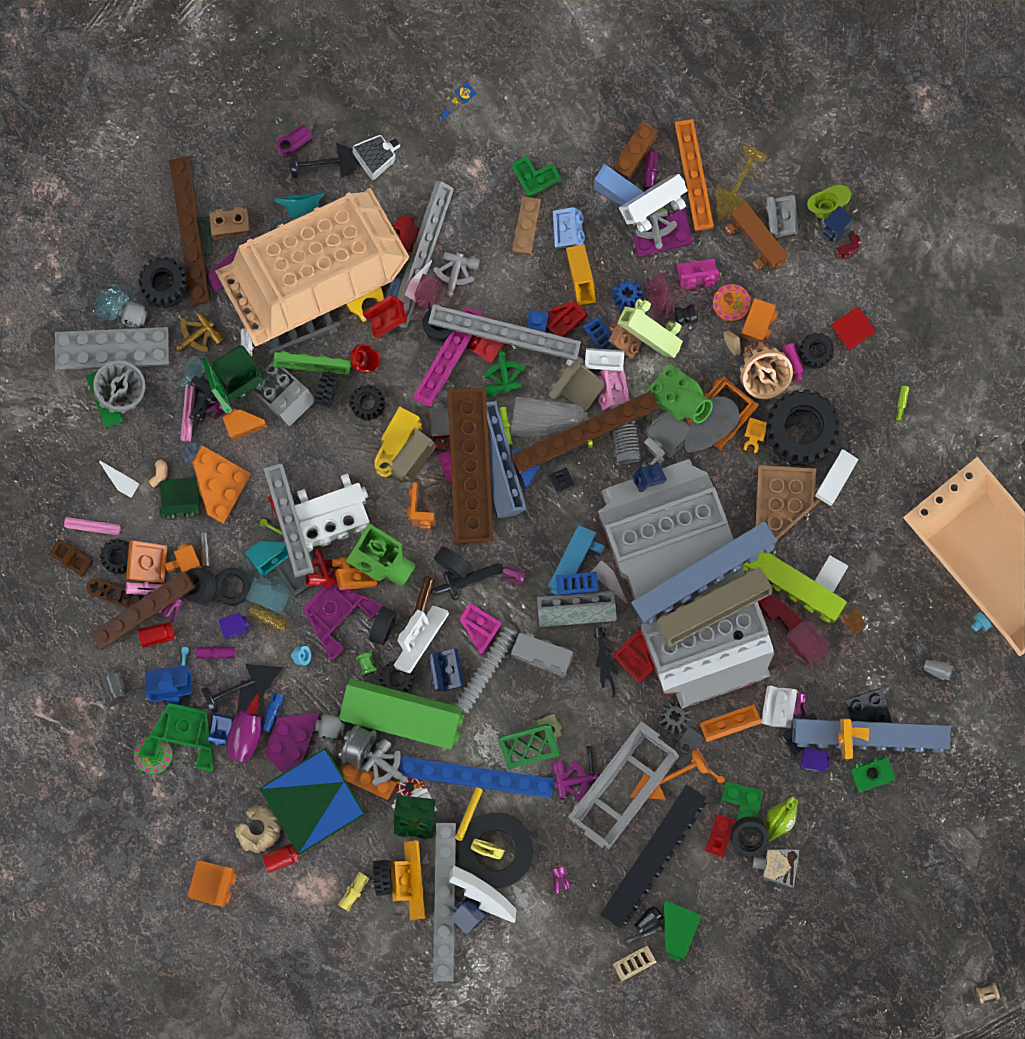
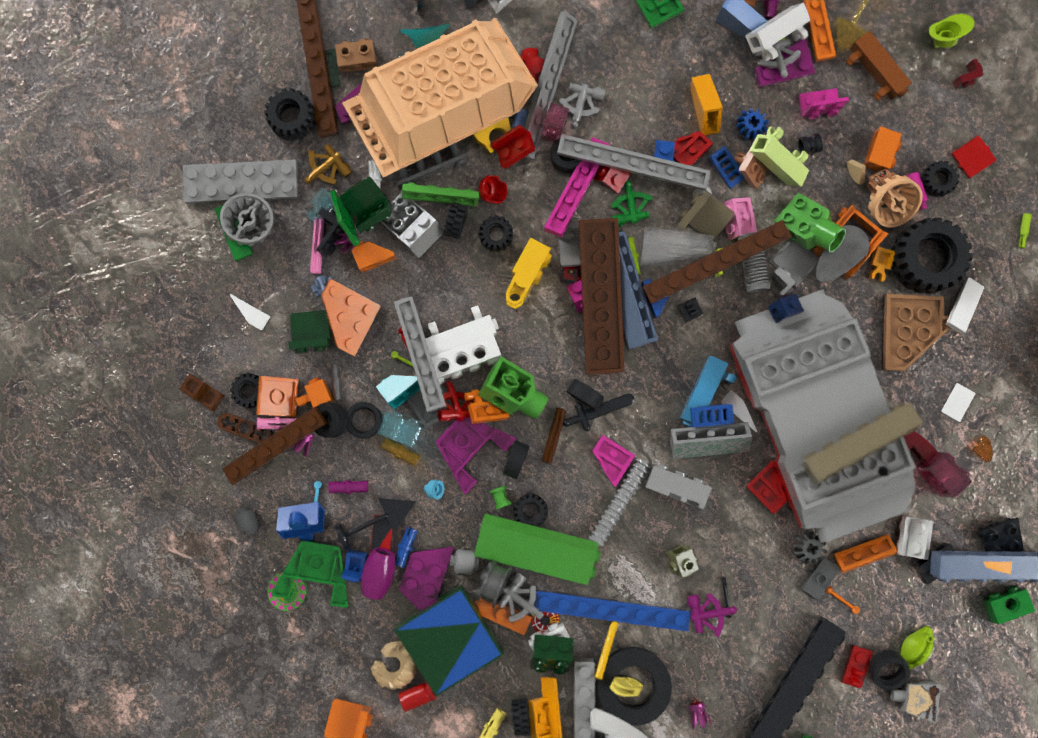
camera: 10 degrees left, 5 degrees up
bright pink axle [64,517,121,535] -> none
clear light blue plate [94,284,129,320] -> none
light grey head [118,301,147,328] -> none
red piece [138,622,175,648] -> none
light nougat arm [148,460,168,488] -> none
dark purple brick [218,612,250,640] -> none
dark tan window [388,427,438,483] -> none
white bracket [394,606,449,673] -> none
white sticker [405,260,432,302] -> none
orange bracket [407,482,436,530] -> none
dark blue bracket [428,649,465,692] -> none
green window [498,723,560,770] -> none
flat silver piece [500,562,530,585] -> none
medium nougat plate [512,196,541,255] -> none
light blue bracket [553,207,585,249] -> none
light grey piece [568,721,680,849] -> none
white panel [585,348,624,371] -> none
black piece [594,627,618,698] -> none
orange piece [629,748,710,800] -> none
sand blue brick [631,521,777,625] -> none
clear pink bracket [645,272,674,318] -> none
tile [713,284,751,322] -> none
green plate [721,782,764,829] -> none
lime brick [742,552,847,624] -> none
light grey bracket [766,195,799,237] -> none
flat silver piece [793,689,808,718] -> none
dark purple brick [800,748,830,773] -> none
dark blue brick [821,206,853,244] -> none
light orange plate [838,718,853,759] -> none

